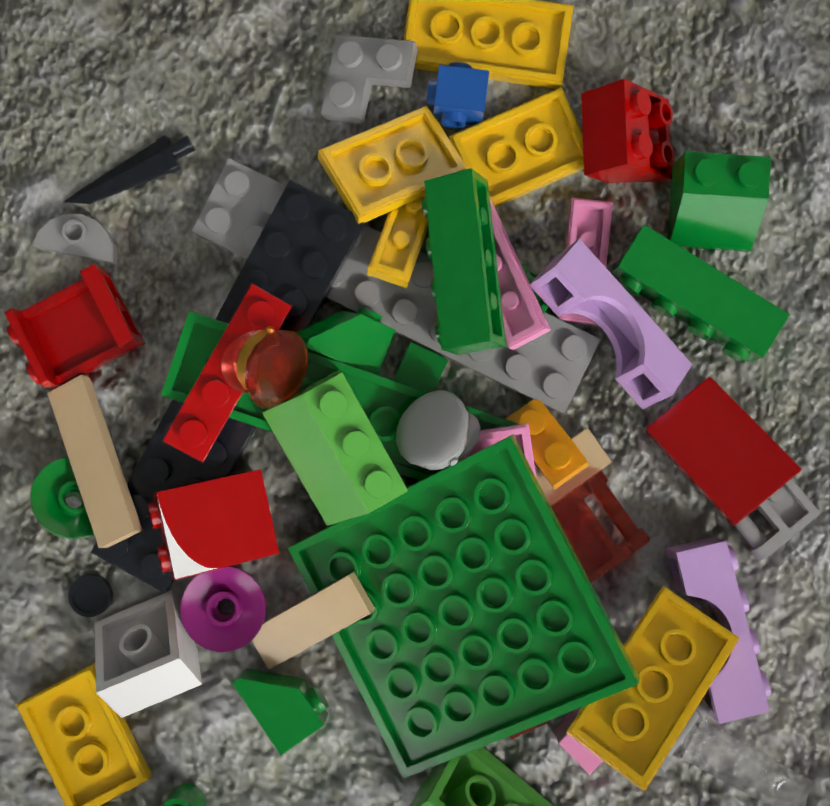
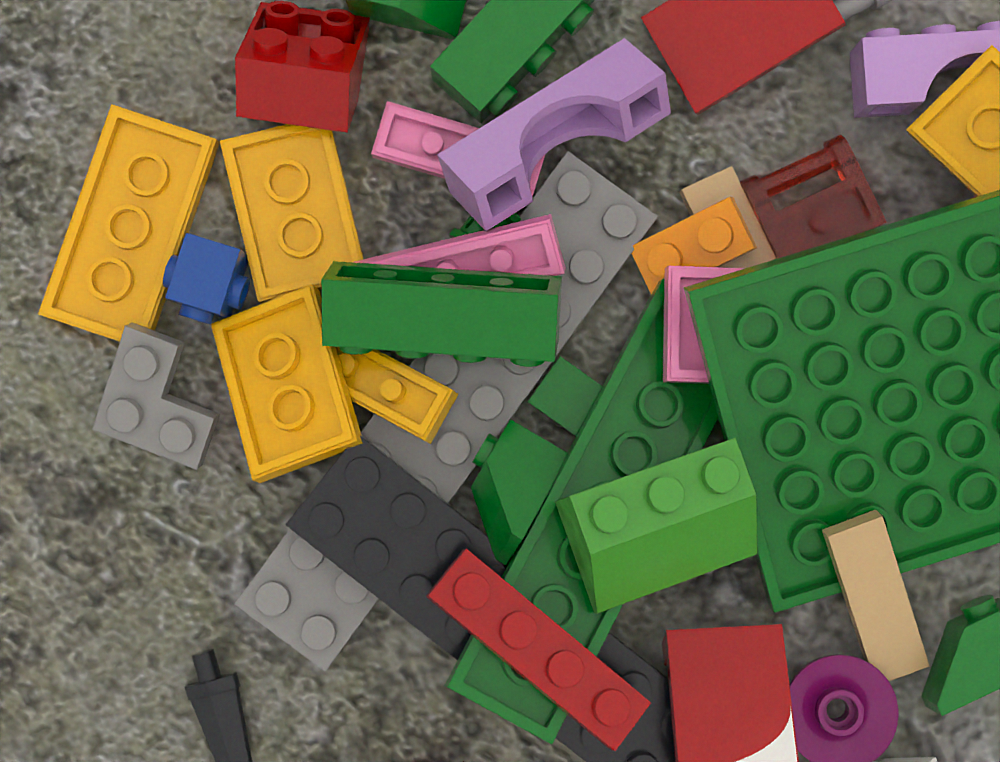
camera: 75 degrees left, 0 degrees up
clear red piece [221,326,308,408] -> none
light grey piece [396,390,480,470] -> none

